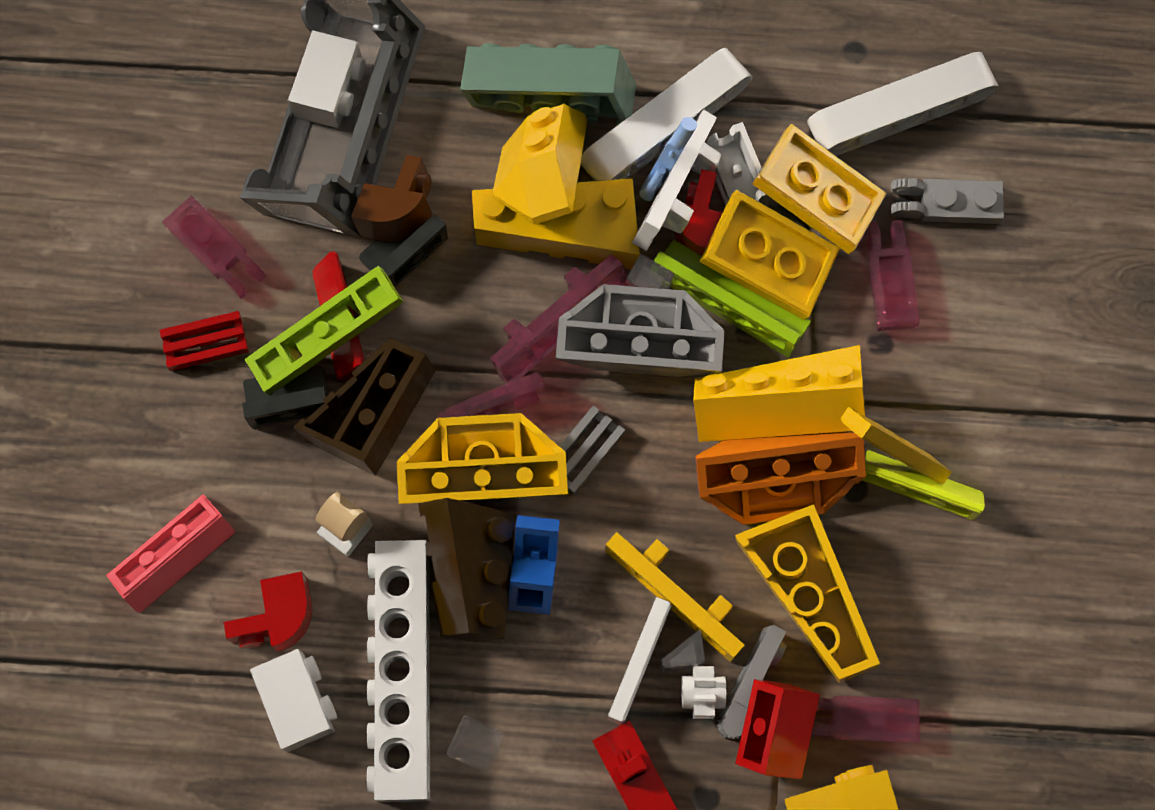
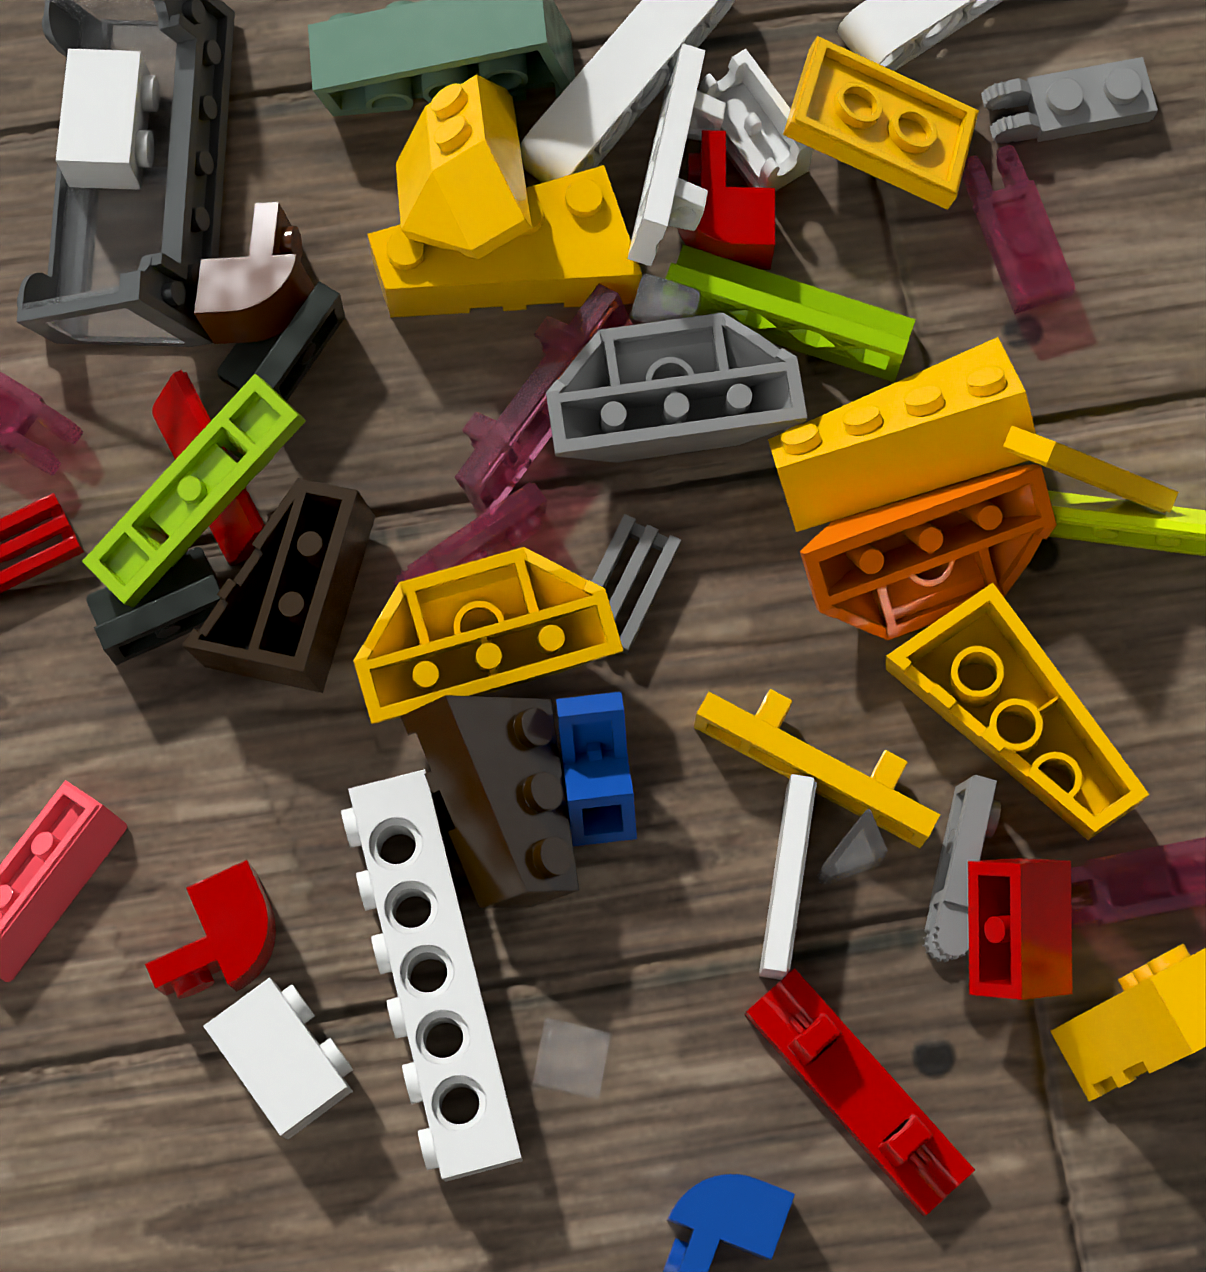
camera: 15 degrees left, 0 degrees up
tan leg [315,492,373,557] -> none
light blue piece [640,117,697,201] -> none
white gear [681,666,726,719] -> none
yellow tile [699,190,840,320] -> none

